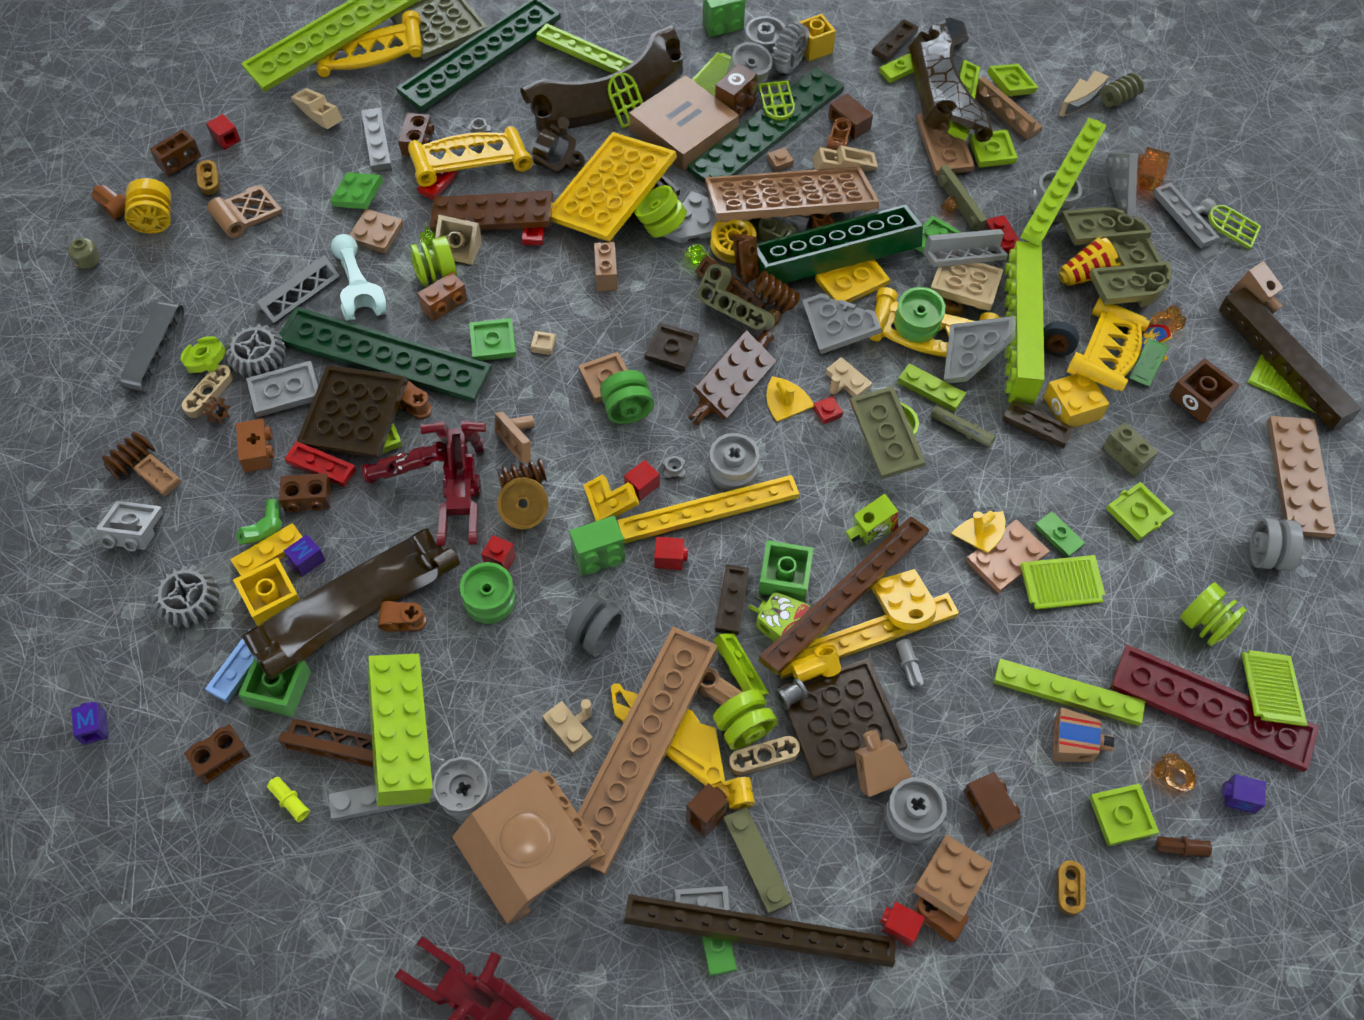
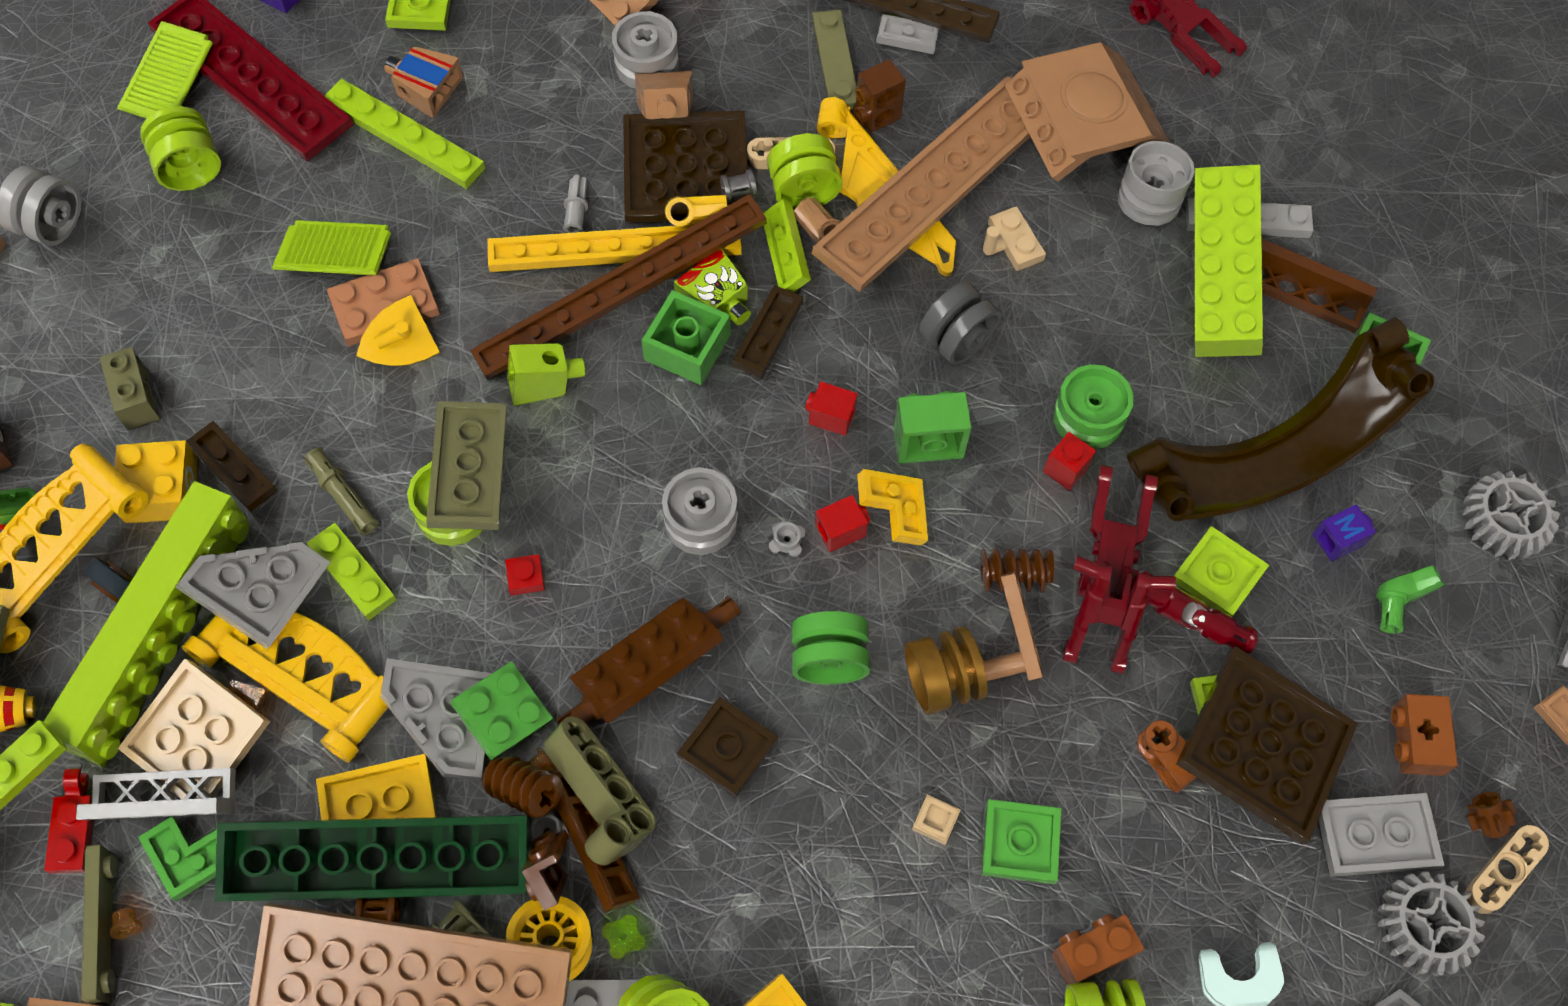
camera: 165 degrees left, 5 degrees up
lime plate [181,336,226,373] -> none
reddish brown brick [184,724,251,785] -> none
light blue plate [205,629,254,703] -> none
yellow plate [230,523,302,576] -> none
yellow brick [233,558,300,626] -> none
neon yellow axle [267,777,310,822] -> none
dark green plate [279,307,492,403] -> none
reddish brown brick [279,473,332,512] -> none
red plate [284,441,356,487] -> none
dark orange piece [378,601,427,632] -> none
pearl gold wheel [497,477,549,529] -> none
medium nougat plate [578,352,628,403] -> none
medium nougat brick [594,242,618,291] -> none
yellow plate [617,475,799,544] -> none
yellow shield [766,376,814,422] -> none
tan plate [825,357,872,397] -> none
yellow plate [871,569,936,630] -> none
bright green wheel [894,287,946,343] -> none
reddish brown brick [963,772,1021,837] -> none
bright green plate [1034,511,1085,558] -> none
lime plate [1106,482,1174,541] -> none
clear orange piece [1154,753,1196,792] -> none
none -> bright green plate [450,661,553,760]
none -> pearl gold wheel [904,626,988,715]
none -> lime plate [1174,526,1269,616]

